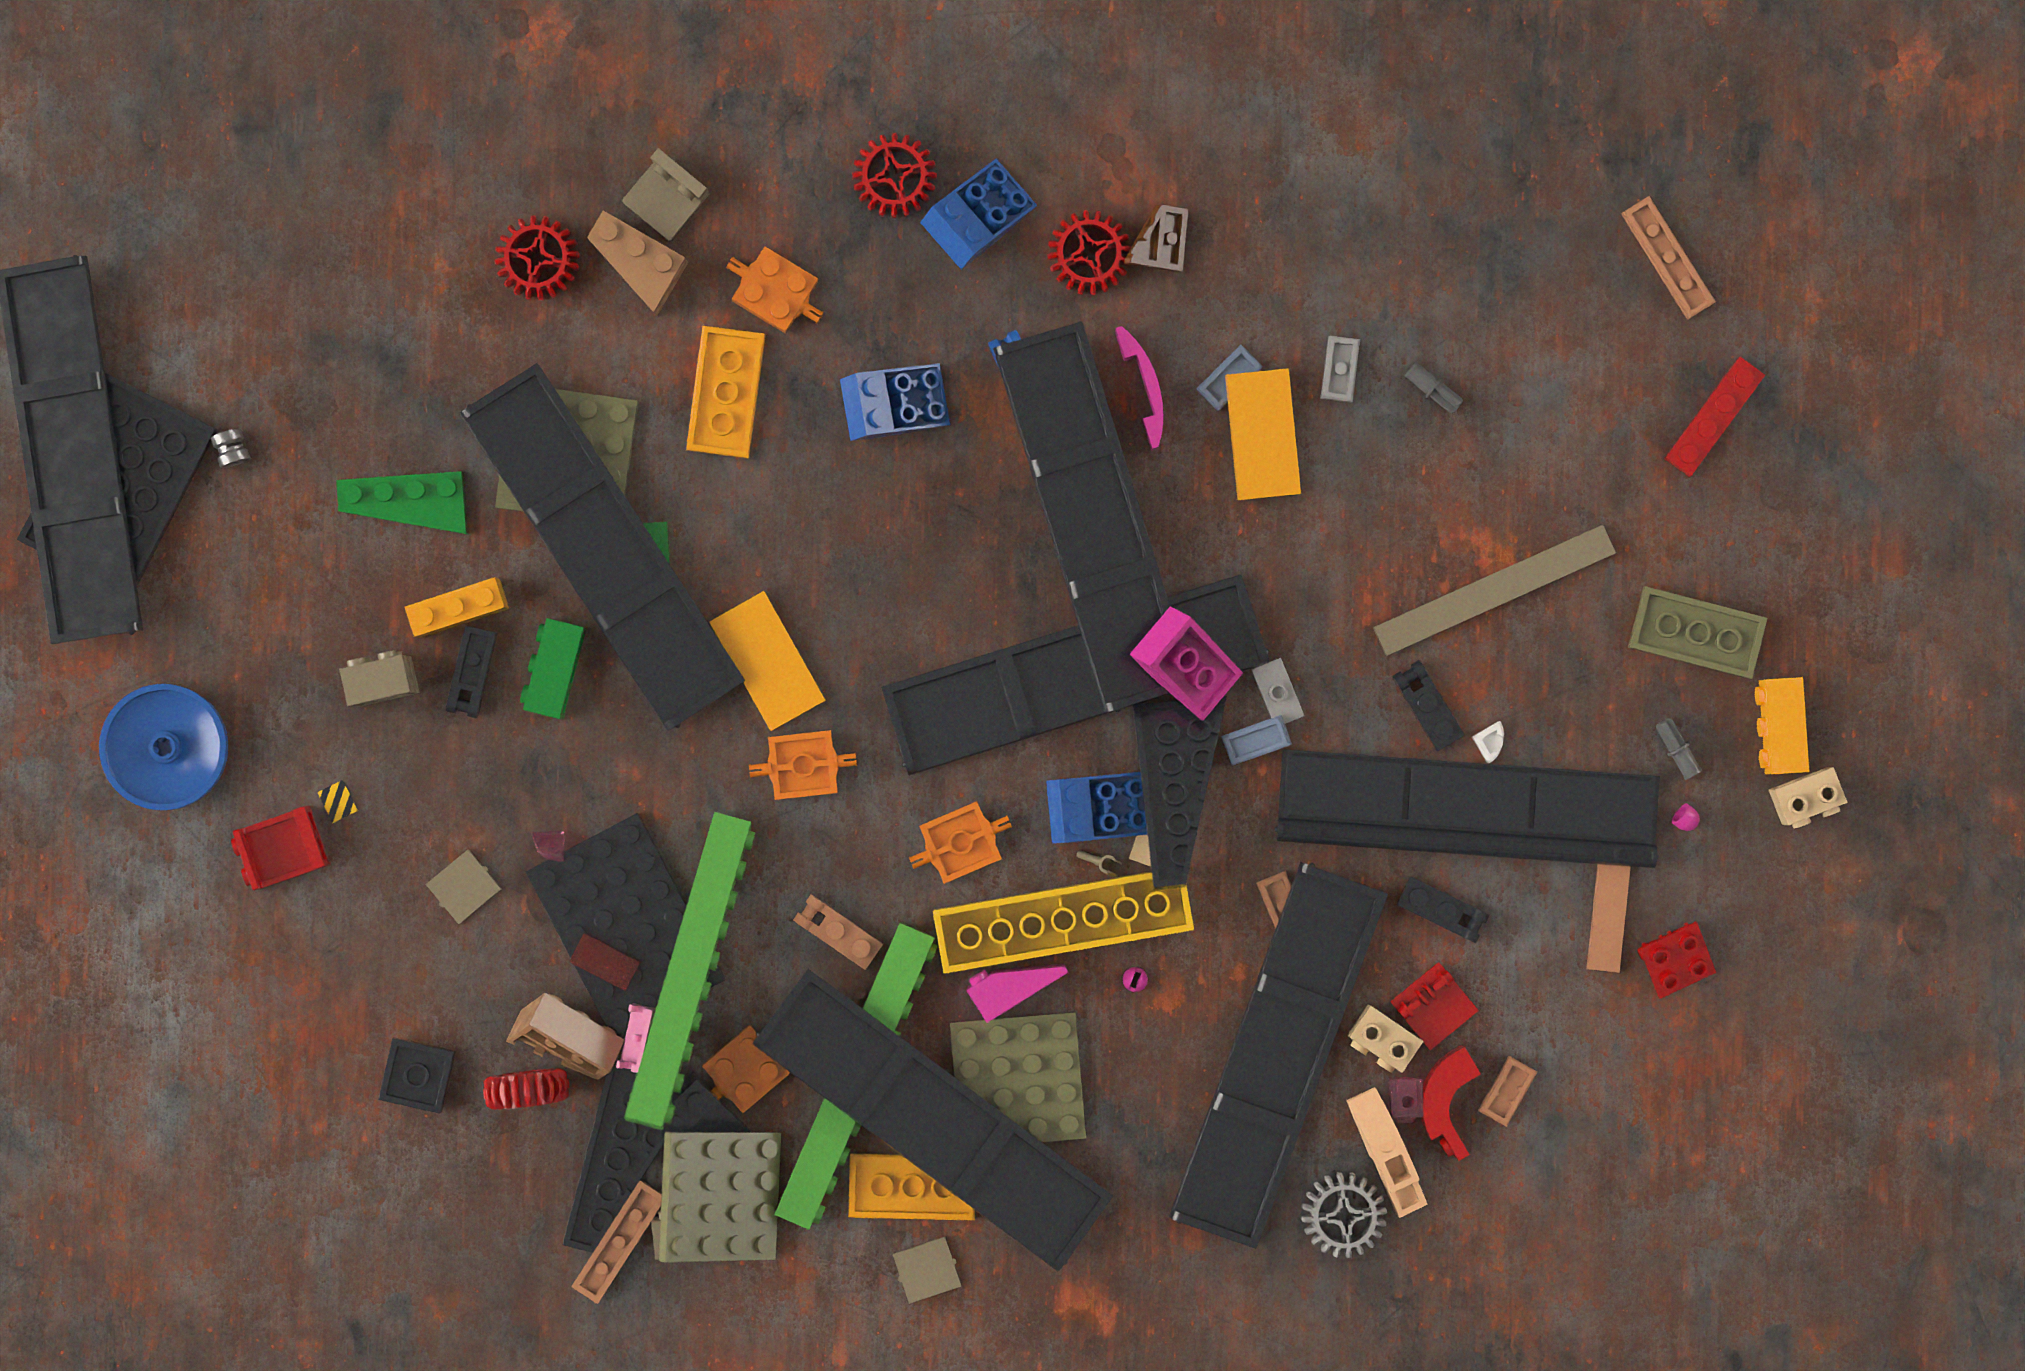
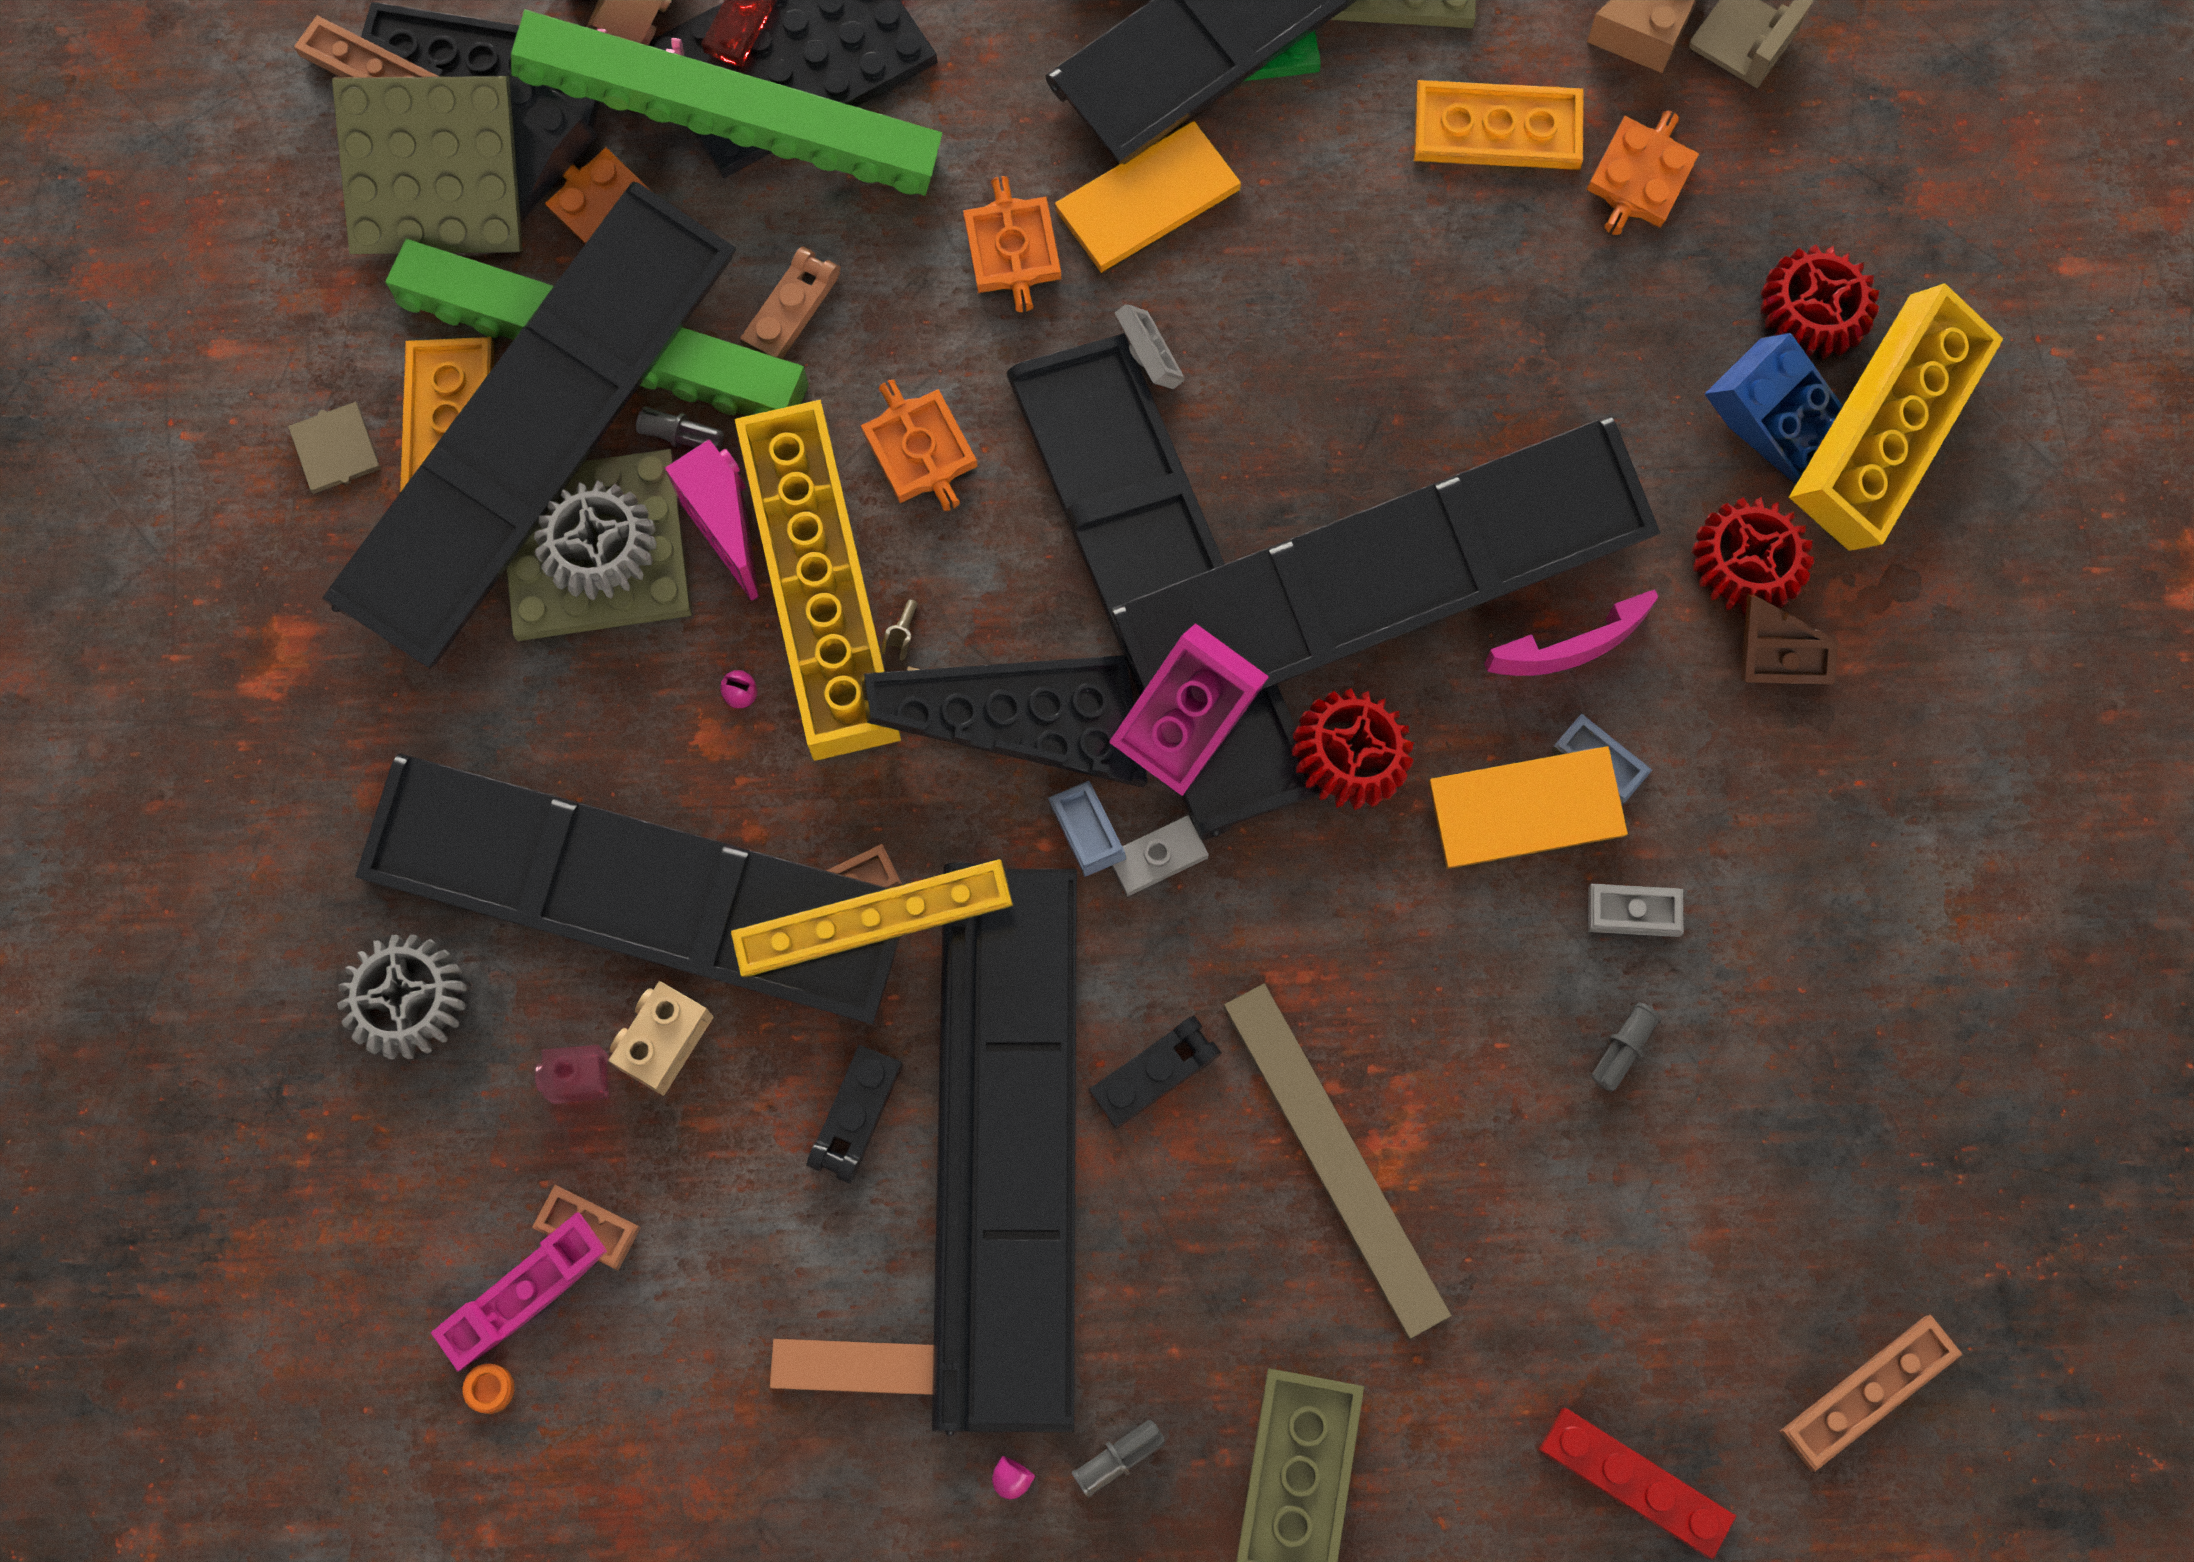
camera: 85 degrees right, 15 degrees down
blue slope [840,363,950,441] -> none
blue slope [1046,772,1147,843] -> none
light nougat slope [1346,1087,1428,1218] -> none
red hinge [1390,962,1479,1050] -> none
red arch [1420,1045,1481,1161] -> none
white tile [1472,721,1504,764] -> none
red hinge [1637,921,1716,999] -> none
none -> dark pink slope [431,1212,607,1371]
none -> orange tile [463,1363,515,1414]
none -> light grey gear [534,480,657,601]
none -> dark grey axle [636,406,724,451]
none -> yellow tile [731,859,1013,977]
none -> light grey plate [1115,304,1185,389]
none -> red gear [1292,688,1414,810]
none -> yellow brick [1789,283,2003,551]

